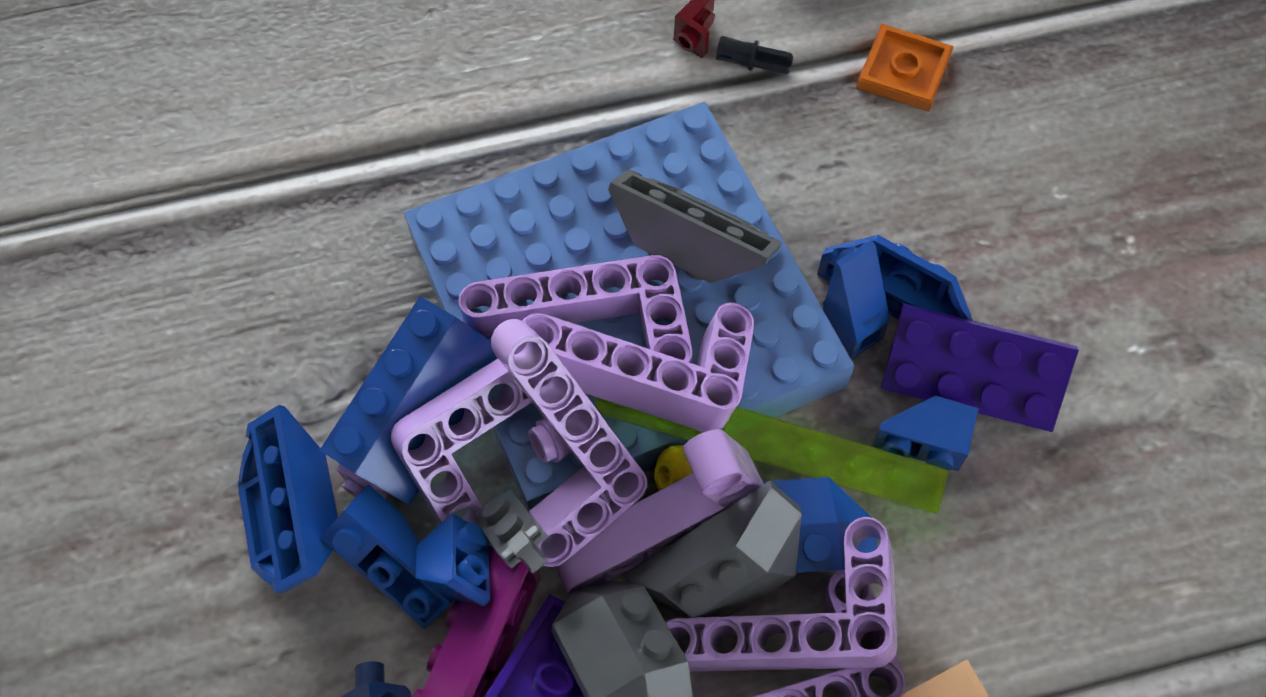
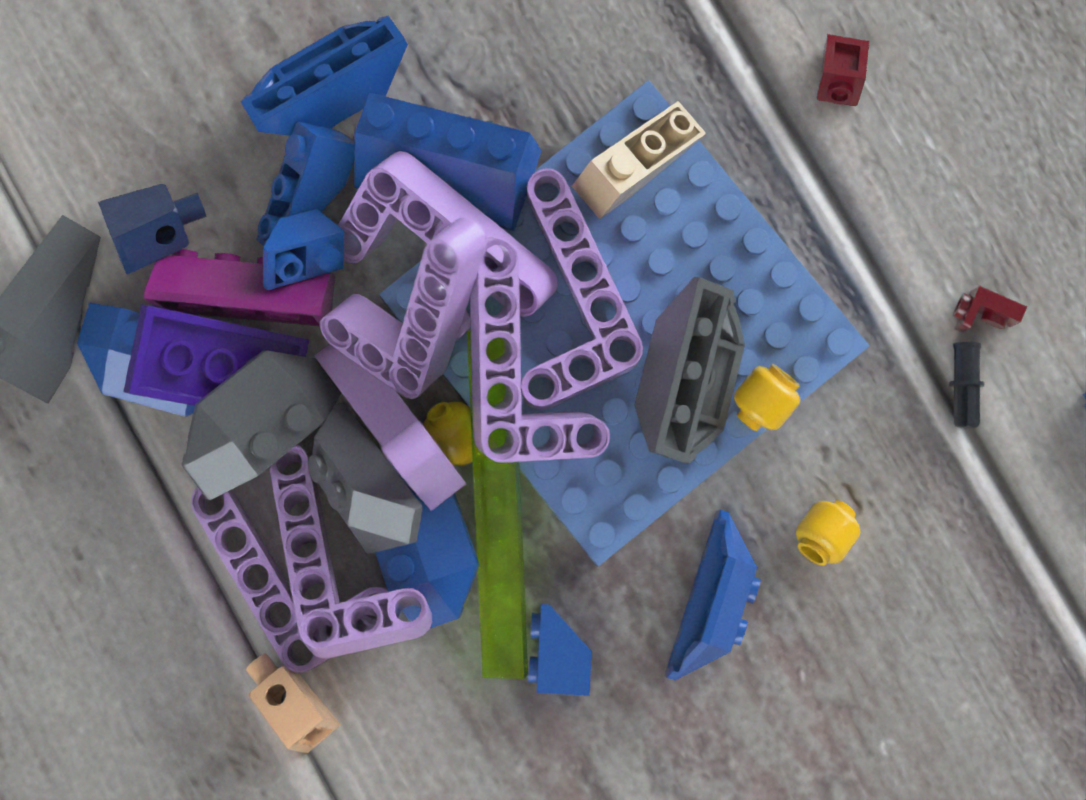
camera: 75 degrees right, 20 degrees up
dark grey hinge [476,489,548,574] -> none
blue slope [823,240,890,360] -> none
orange tile [856,24,954,112] -> none
dark purple plate [881,303,1079,432] -> none
none -> tan slope [572,101,706,219]
none -> yellow head [734,364,800,432]
none -> yellow head [795,500,861,566]
none -> dark red bracket [816,34,869,106]

